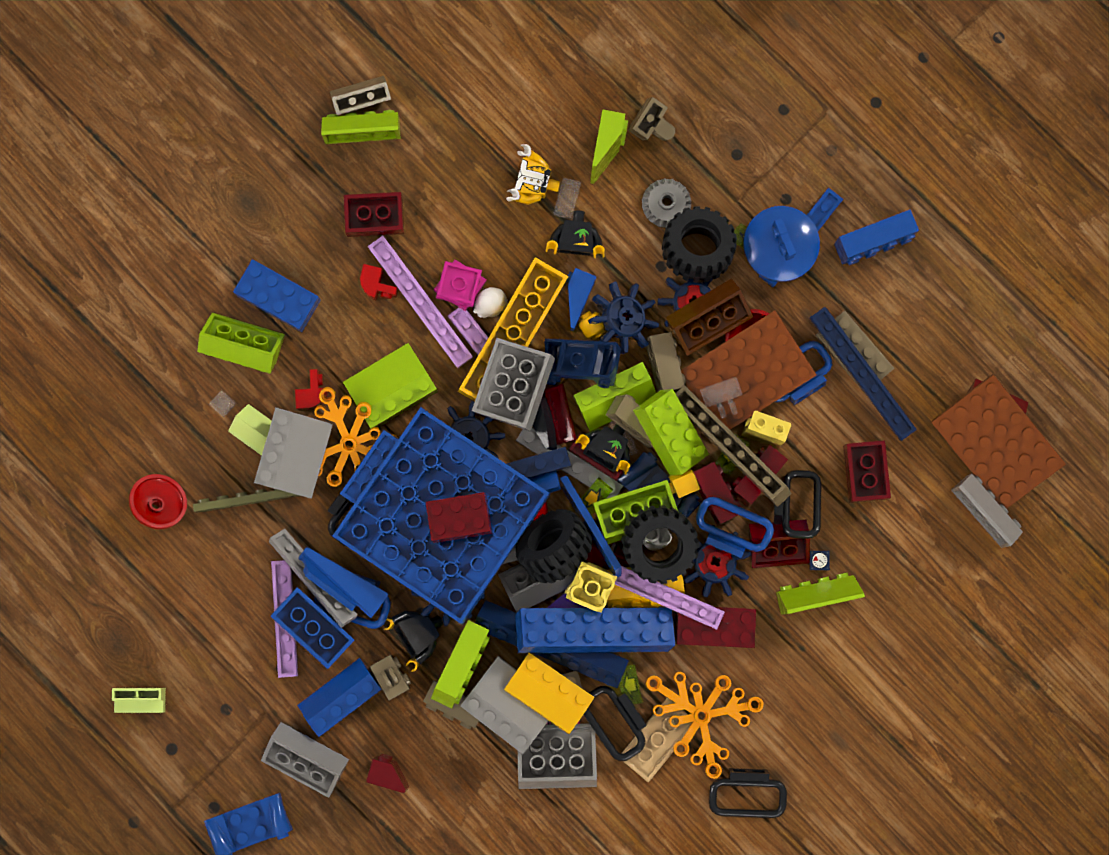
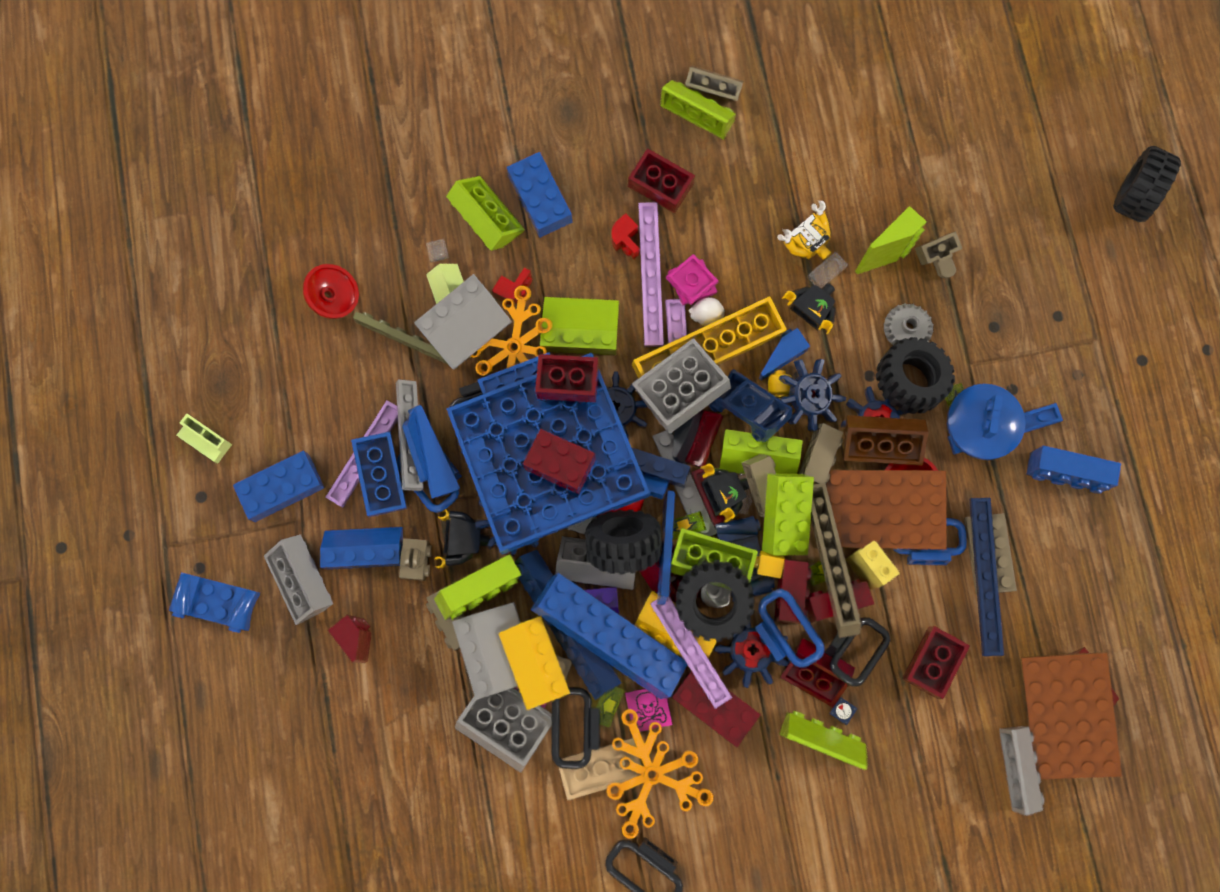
camera: 40 degrees right, 5 degrees down
light yellow piece [564,562,617,612] -> none
clear hinge [700,377,743,418] -> none
none -> blue brick [233,450,325,522]
none -> dark red brick [535,354,599,403]
none -> dark pink tile [625,689,672,732]

